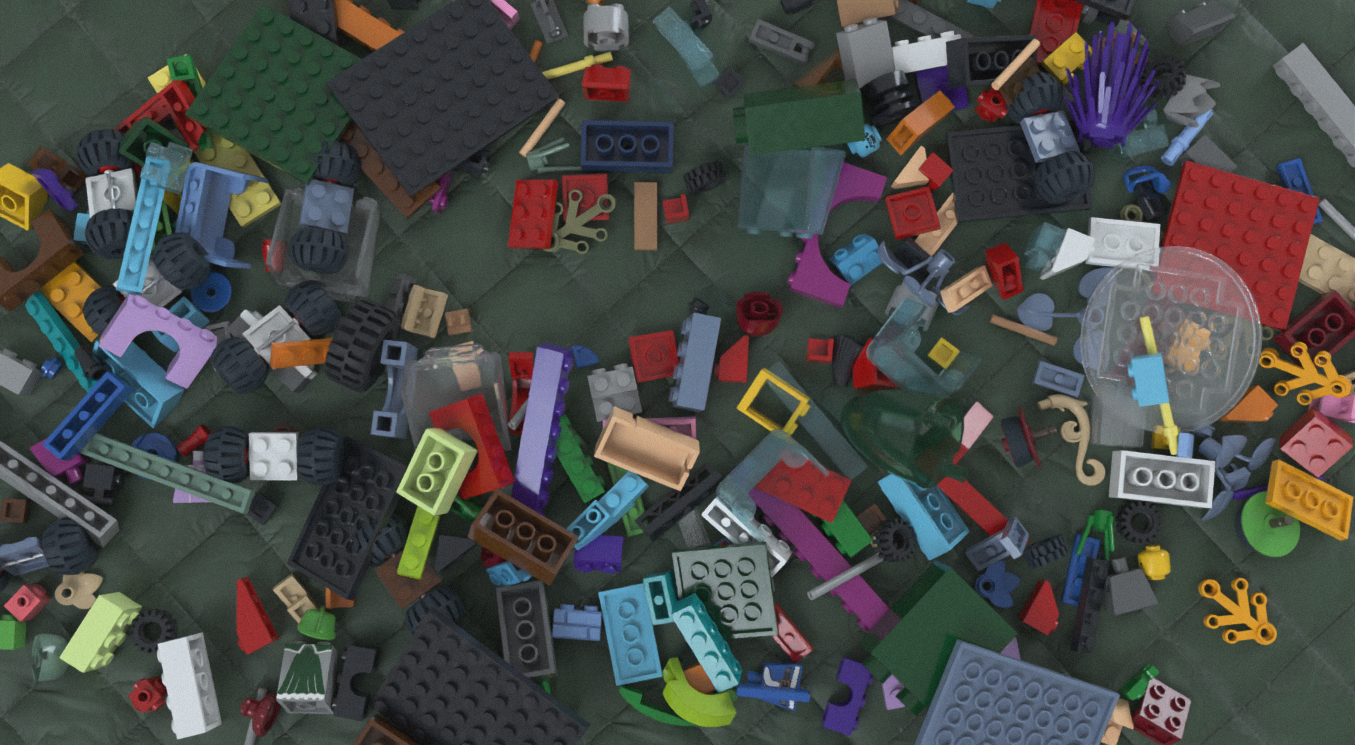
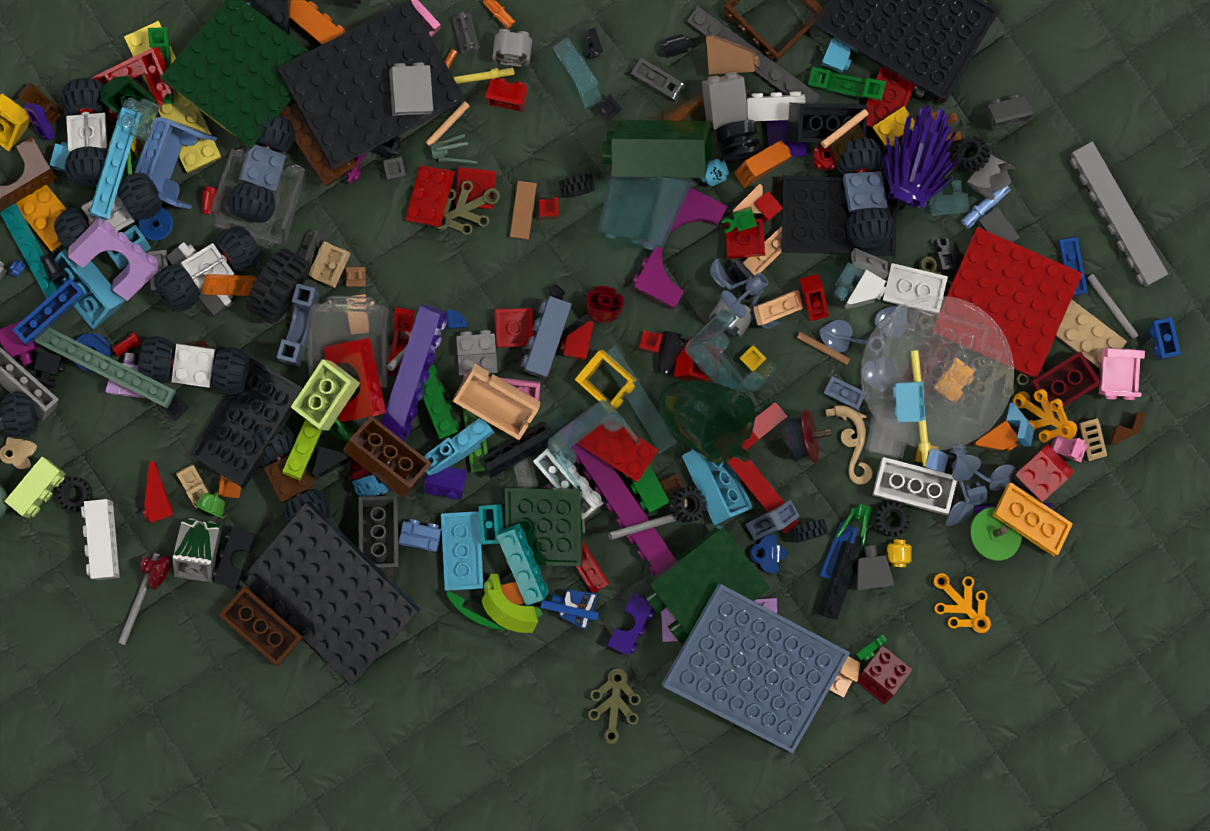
camera: 10 degrees right, 0 degrees up
red brick [128,676,168,713] -> none
dark blue brick [581,120,674,174] -> none
dark azure bracket [829,233,883,286] -> none
red slope [1017,579,1059,636] -> none
blue piece [1123,165,1172,194] -> none
none -> dark grey plate [383,157,406,179]
none -> light grey brick [389,63,433,116]
none -> green plate [721,207,757,233]
none -> green slope [808,67,886,101]
none -> light grey plate [851,248,889,279]
none -> dark azure slope [1007,403,1034,446]

